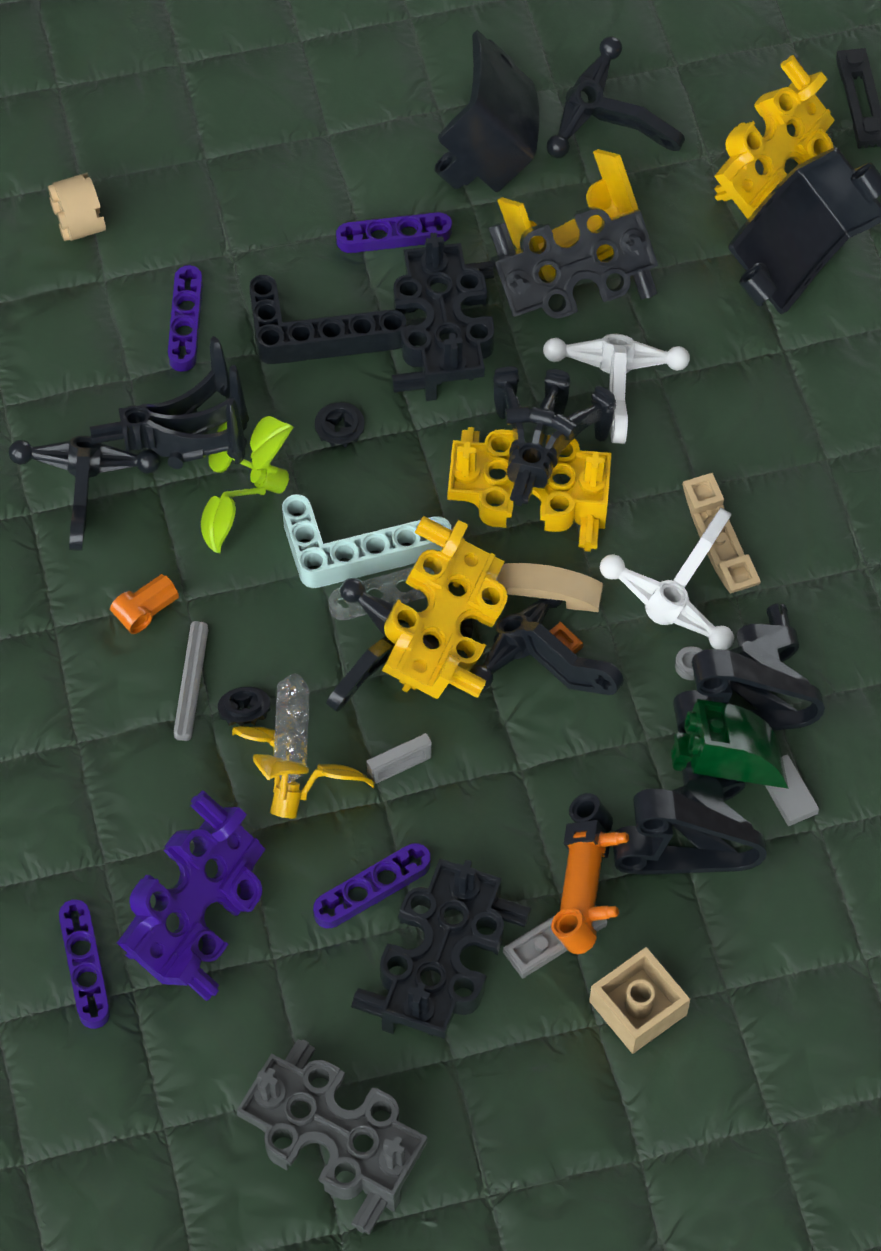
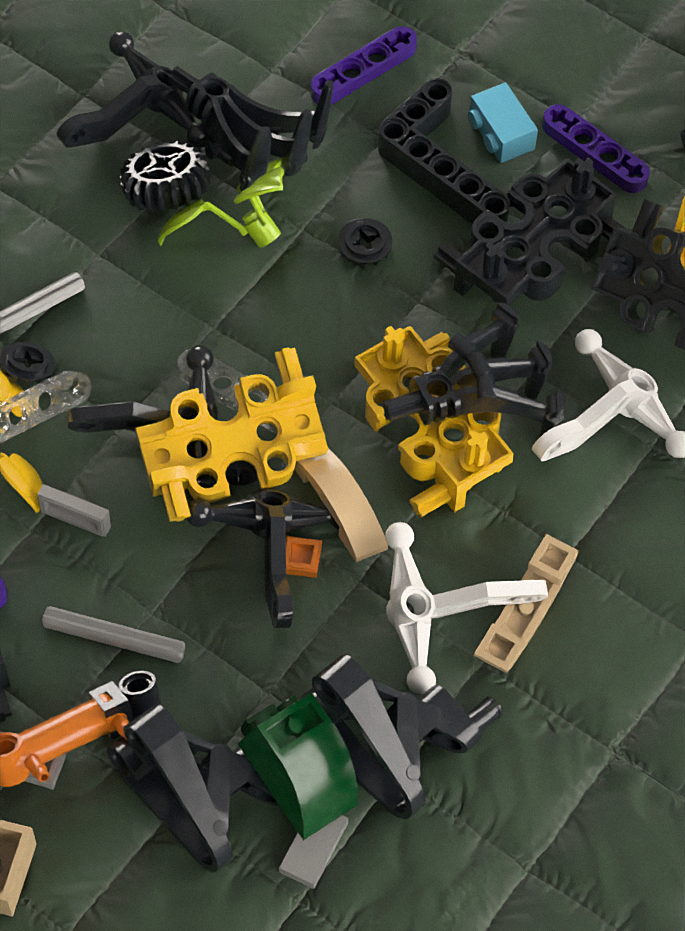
camera: 50 degrees right, 0 degrees up
orange piece [110,574,179,634] -> none
light aqua beam [282,494,452,588] -> none
light grey tile [675,646,703,680] -> none
none -> light grey axle [42,606,185,663]
none -> black gear [120,141,211,213]
none -> medium azure brick [468,82,538,164]

